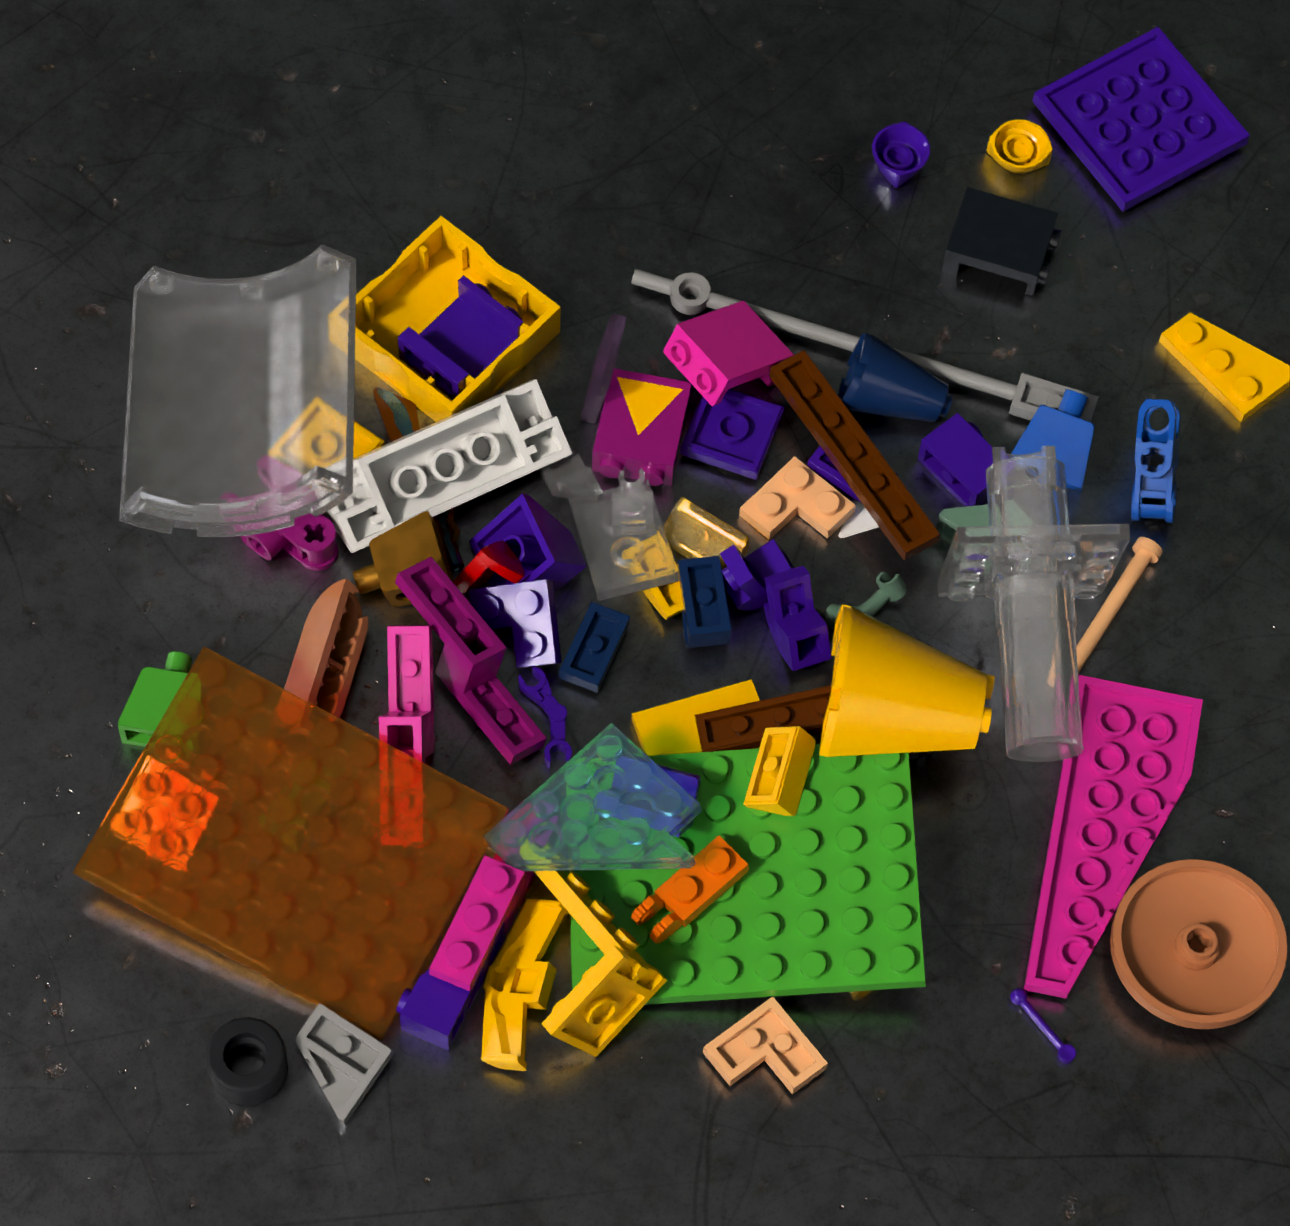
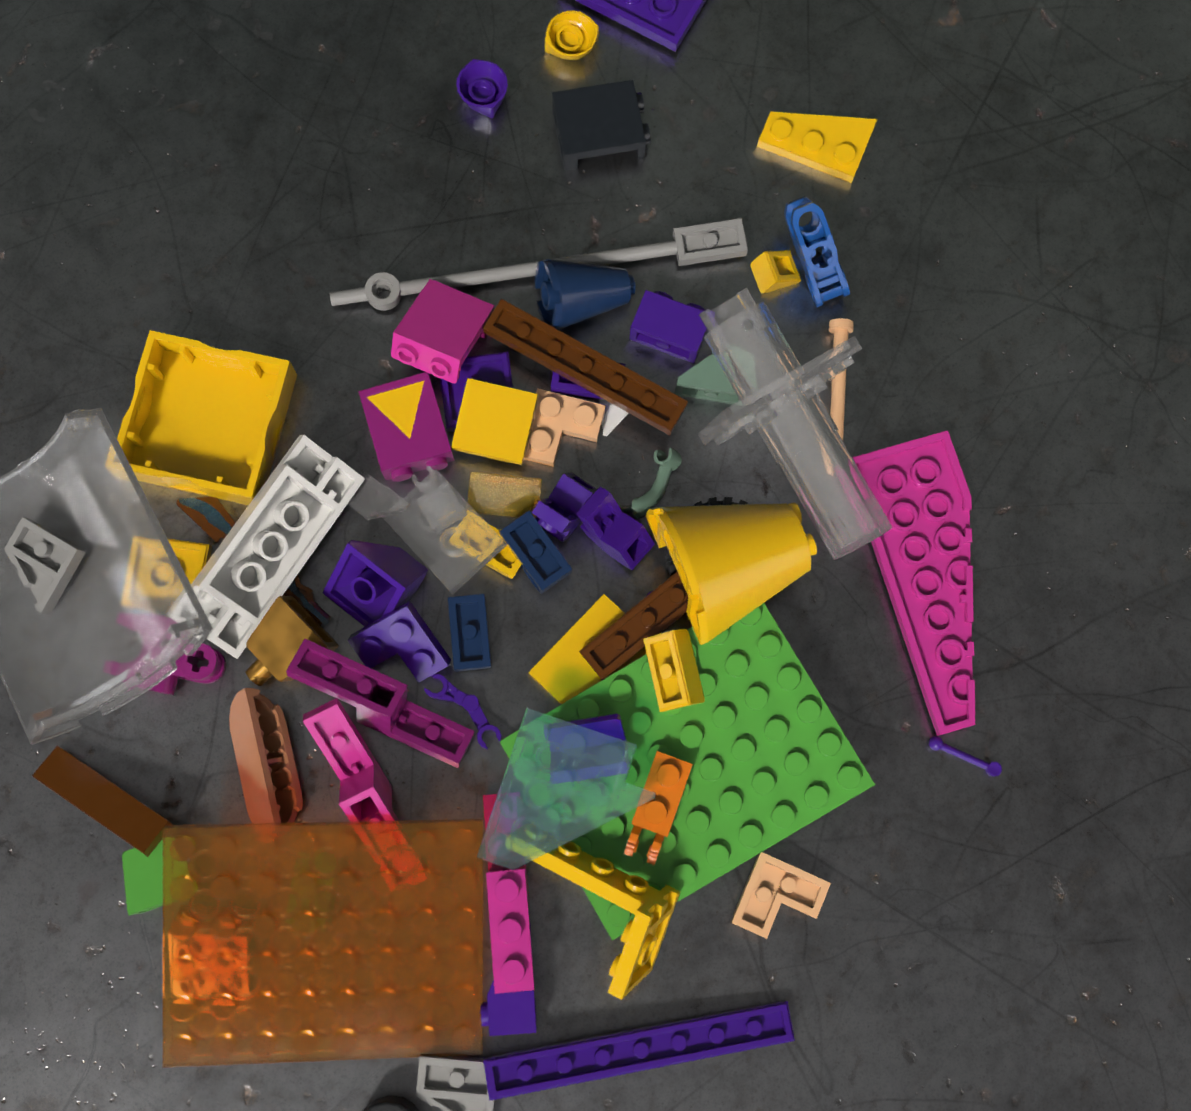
camera: 30 degrees left, 15 degrees up
dark purple panel [398,275,523,400] -> none
red tile [453,540,525,594] -> none
yellow plate [481,899,569,1071] -> none
clear purple tile [580,314,627,424] -> none
blue torso [1008,389,1095,493] -> none
nougat dish [1110,859,1288,1029] -> none
none -> light grey wing [4,517,86,615]
none -> reddish brown tile [32,746,173,857]
none -> yellow tile [451,378,538,465]
none -> dark purple tile [483,1000,795,1101]
none -> yellow slope [750,250,801,293]

